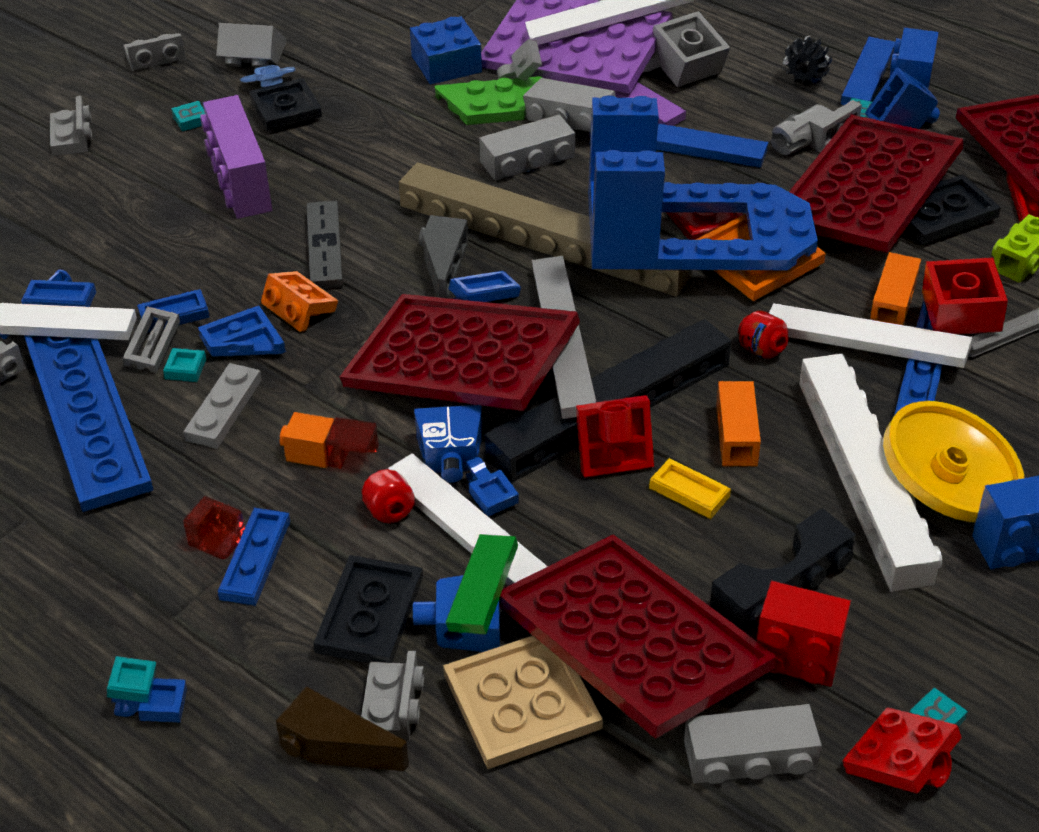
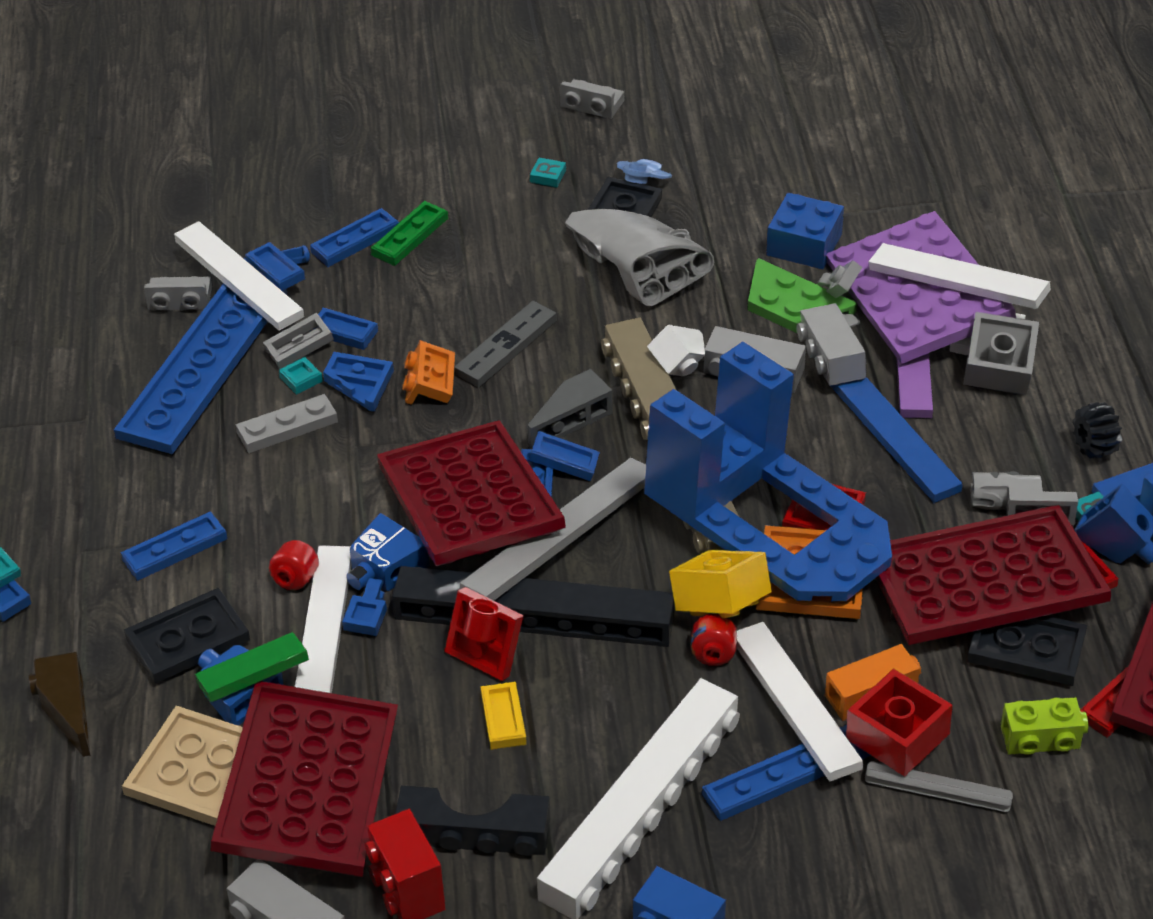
camera: 45 degrees right, 0 degrees up
light grey bracket [50,96,92,156] -> none
clear red panel [183,496,245,559] -> none
medium lavender brick [200,95,272,219] -> none
light grey slope [216,23,286,68] -> none
orange brick [280,412,338,468] -> none
clear red panel [325,417,379,469] -> none
light grey bracket [361,651,424,740] -> none
orange brick [716,381,761,466] -> none
yellow dish [883,401,1024,522] -> none
none -> blue tile [310,208,399,267]
none -> green tile [371,201,448,266]
none -> light grey panel [565,209,714,306]
none -> white slope [647,325,705,376]
none -> yellow brick [669,550,772,618]

